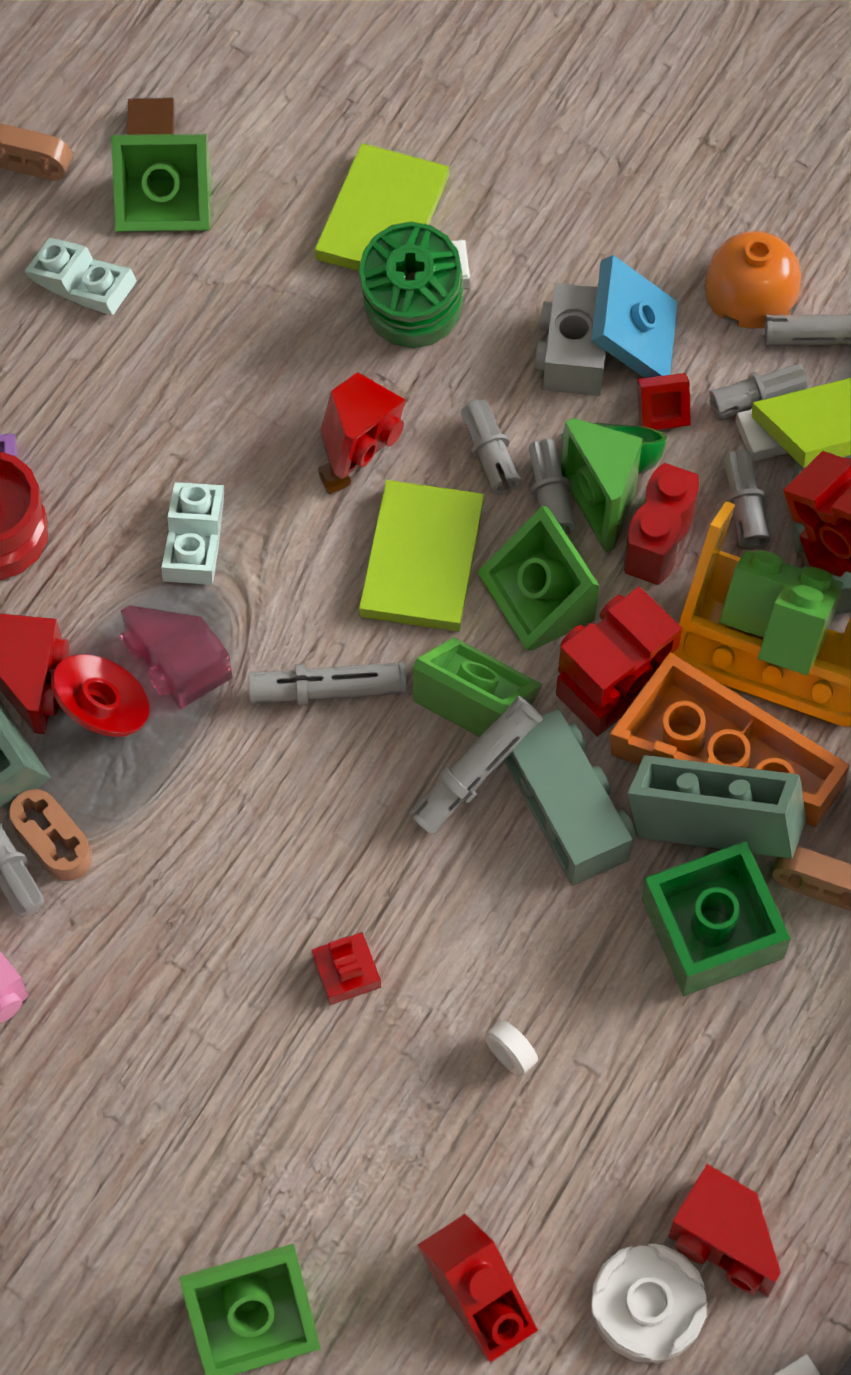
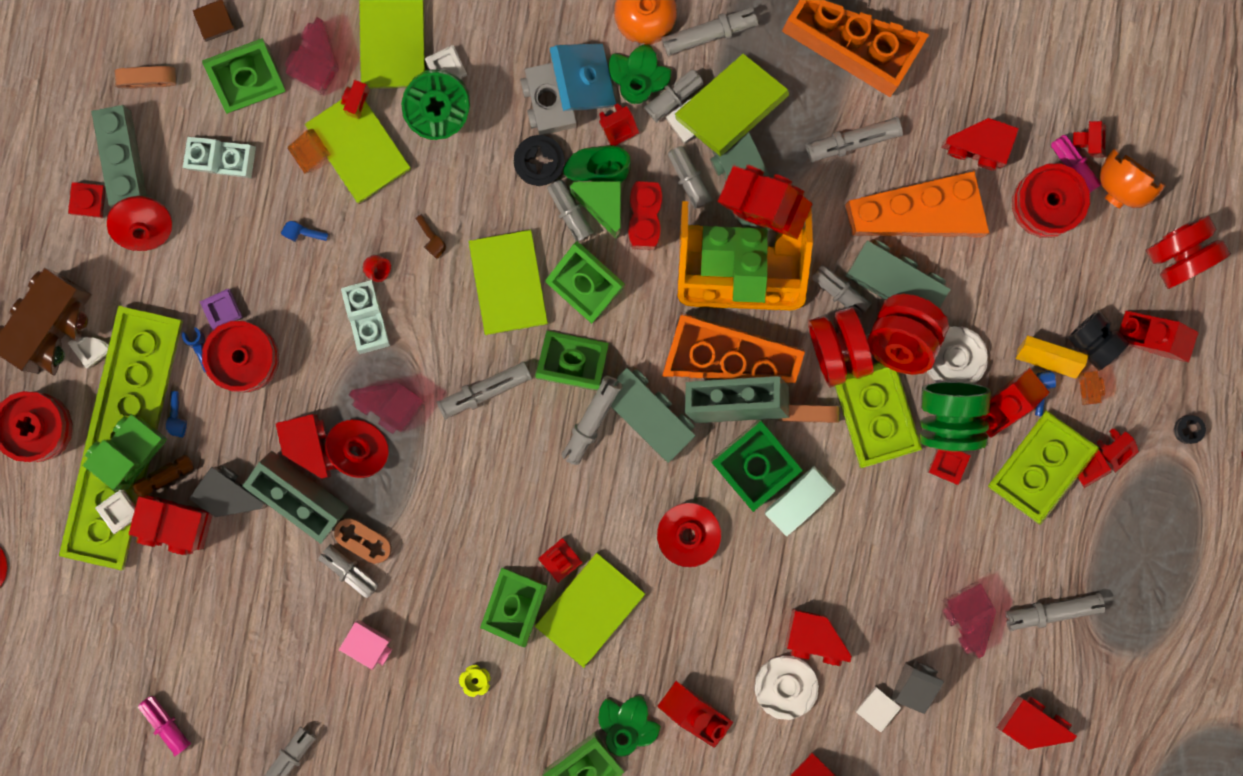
camera: 25 degrees left, 25 degrees up
red slope [321,372,406,479] -> none
light grey axle [461,399,521,495] -> none
white tile [485,1020,538,1075] -> none
red brick [556,586,682,737] -> none
none -> blue hand [281,221,328,242]
none -> clear pink slope [285,17,338,96]
none -> clear orange tile [287,128,331,174]
none -> lime tile [305,99,411,204]
none -> red plate [341,80,370,119]
none -> red hinge [362,255,391,283]
none -> neon yellow plate [459,665,491,697]
none -> bright green slope [480,567,548,648]
none -> black gear [514,135,565,187]
none -> lime tile [534,552,646,668]
none -> green plate [598,695,661,757]
none -> green plate [609,44,671,104]
none -> red dish [657,503,721,567]
none -> light aqua slope [765,466,836,536]

